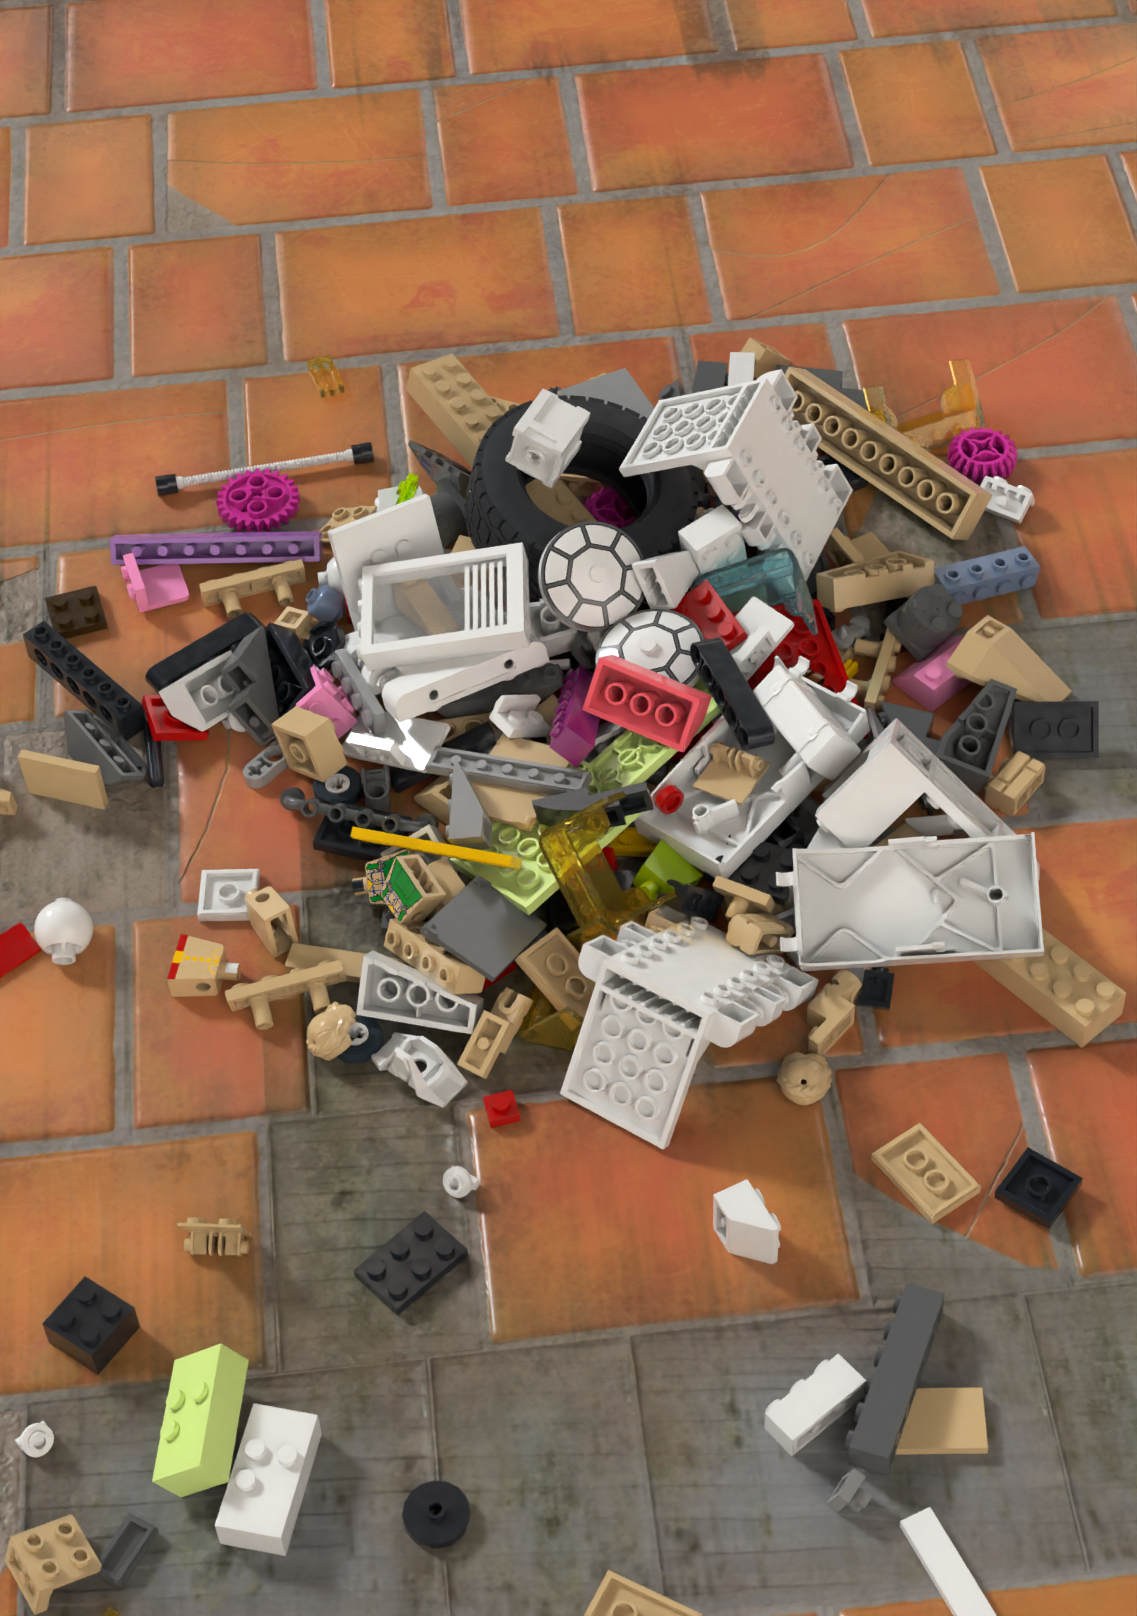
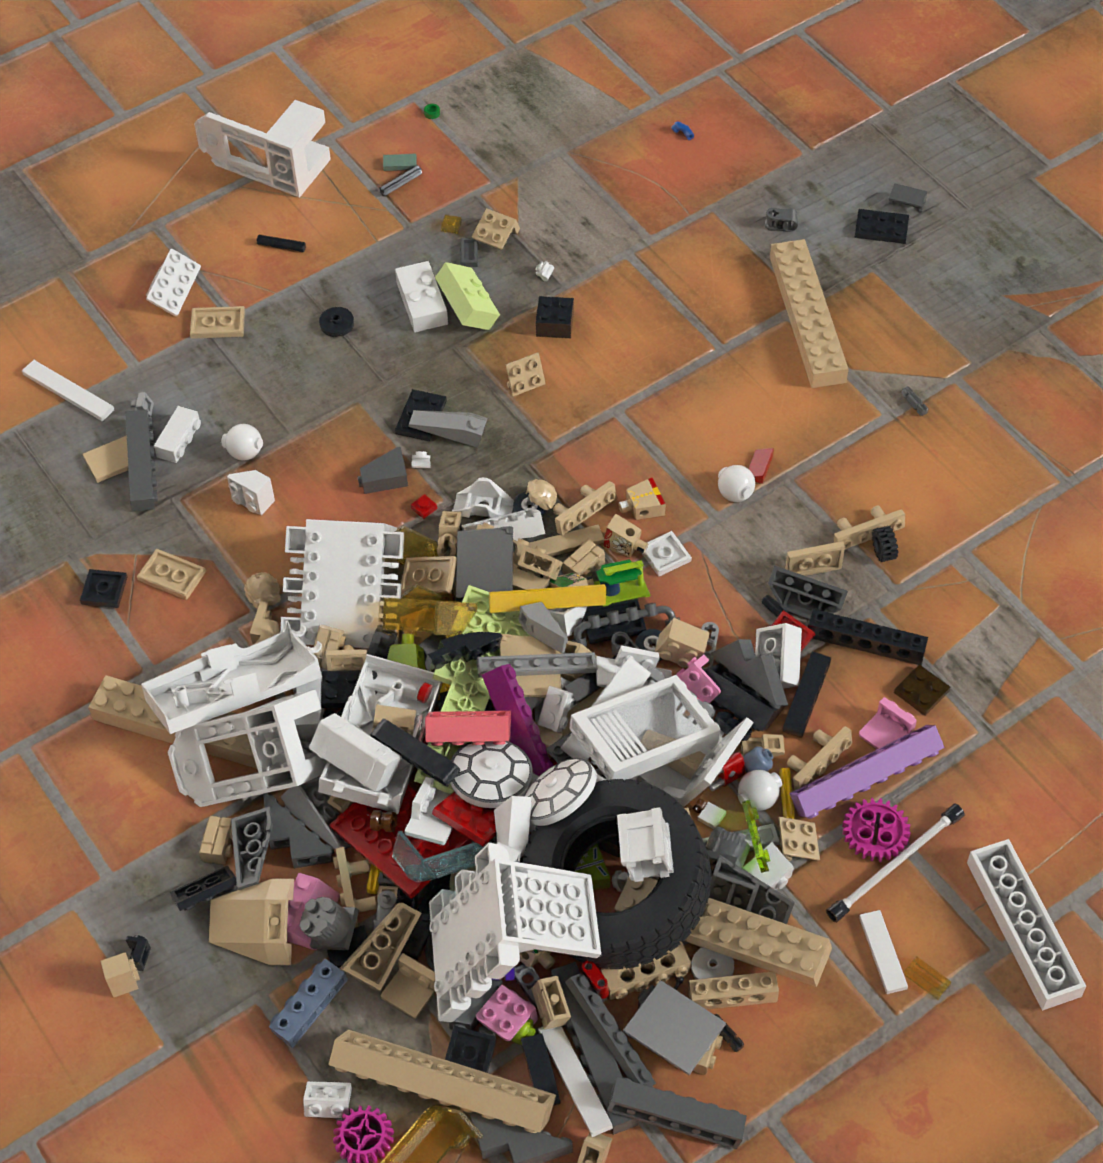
camera: 150 degrees right, 5 degrees up
none -> white brick [221,424,263,460]
none -> dark grey slope [357,446,408,494]
none -> light grey wedge [409,410,488,448]
none -> tan brick [562,540,605,577]
none -> piece [594,559,651,606]
none -> dark grey brick [607,1077,747,1149]
none -> yellow axle [779,768,795,819]
none -> white tile [859,910,908,994]
none -> white brick [967,839,1086,1011]

